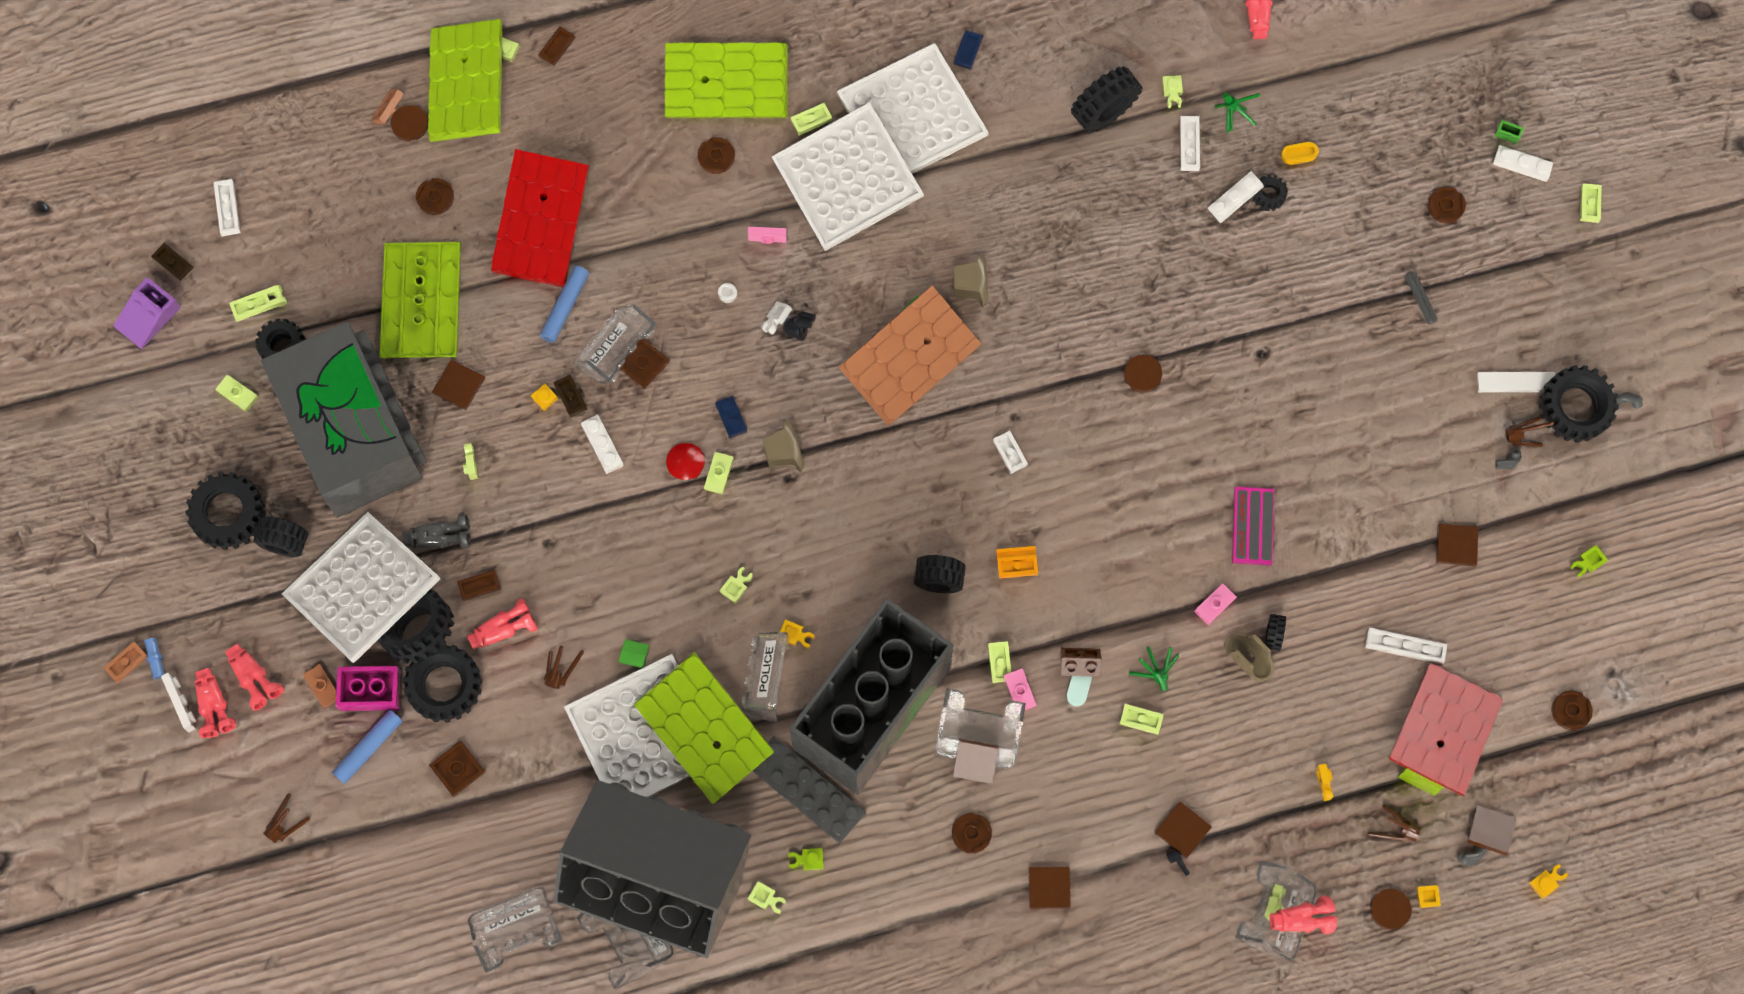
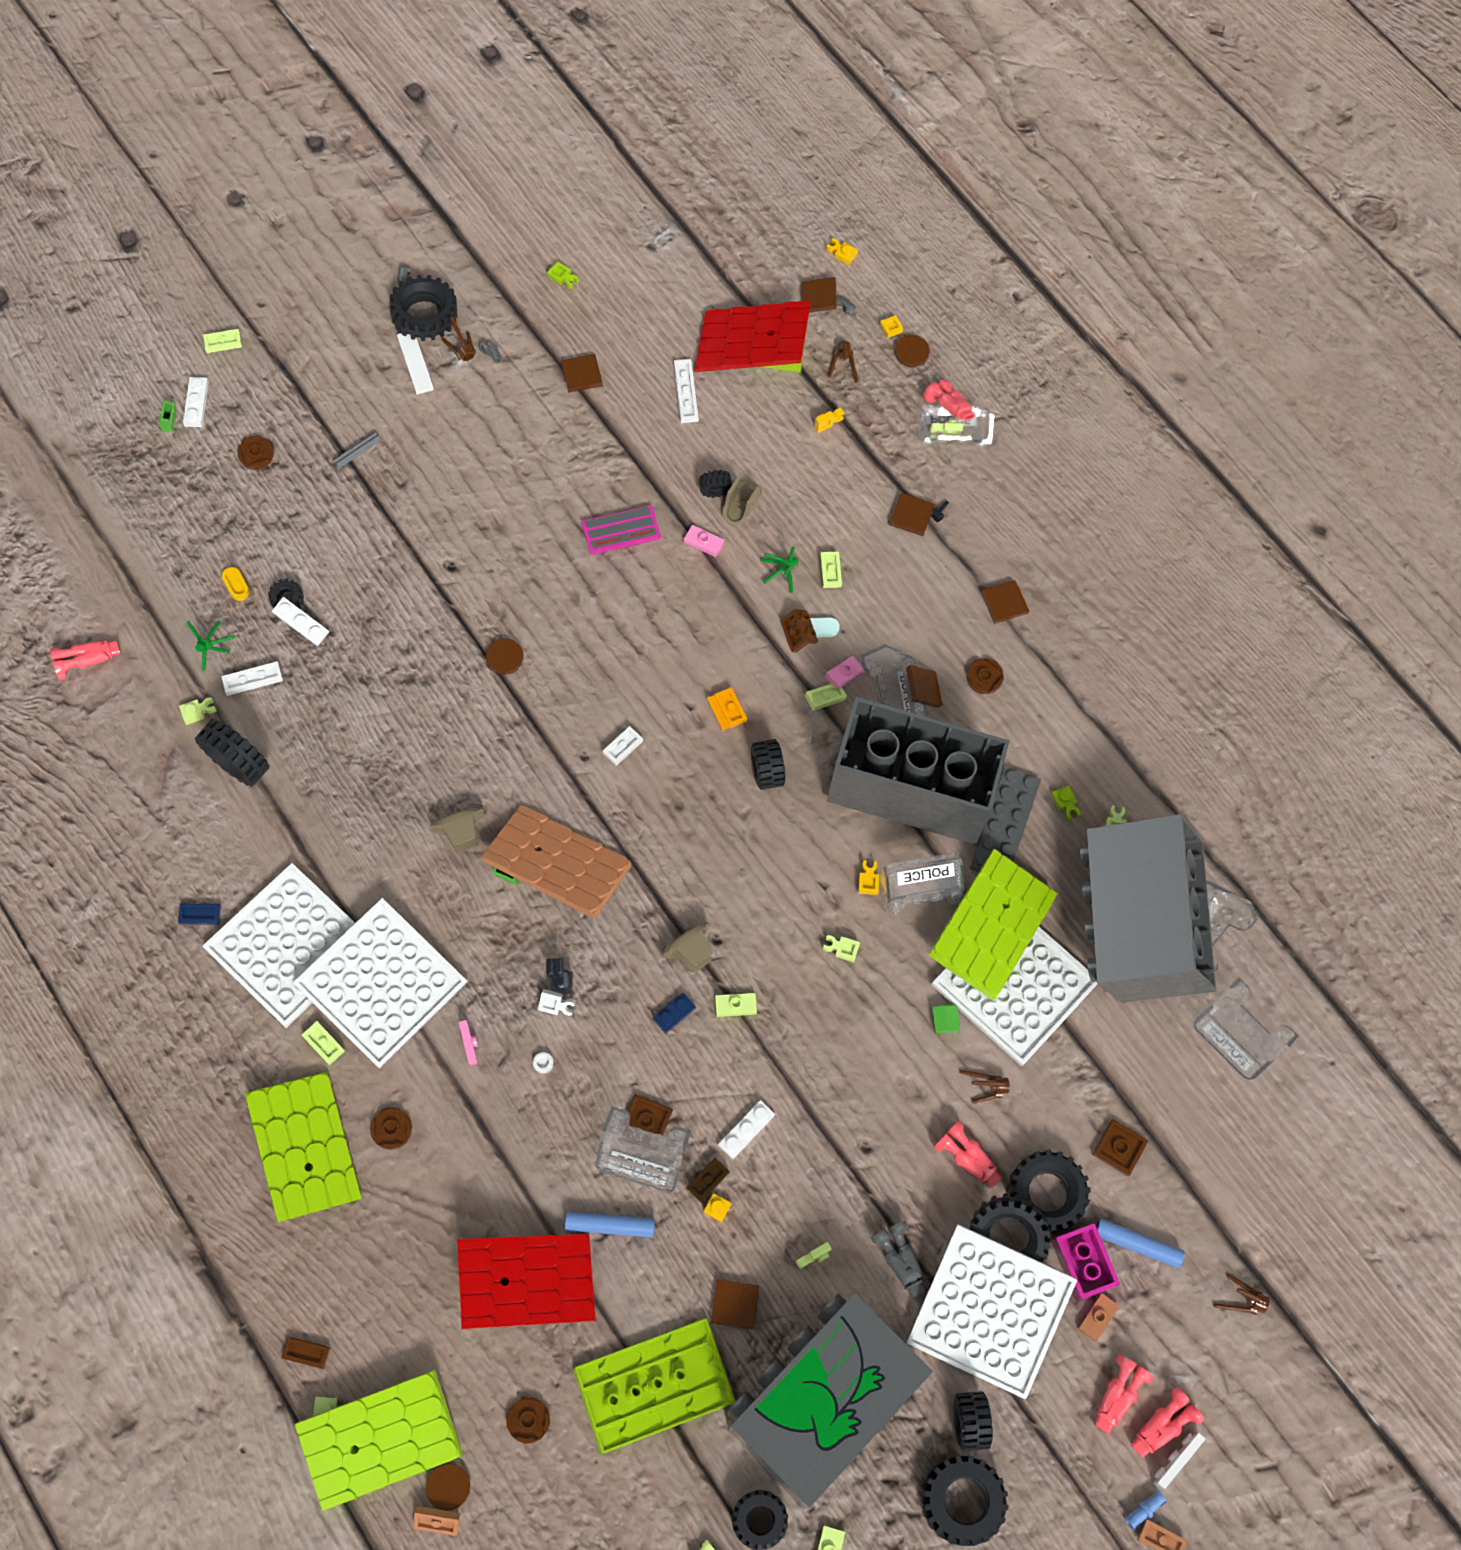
camera: 115 degrees left, 5 degrees down
reddish brown tile [457,569,501,601] -> none
red dish [666,443,705,480] -> none
reddish brown tile [1551,690,1593,731] -> none

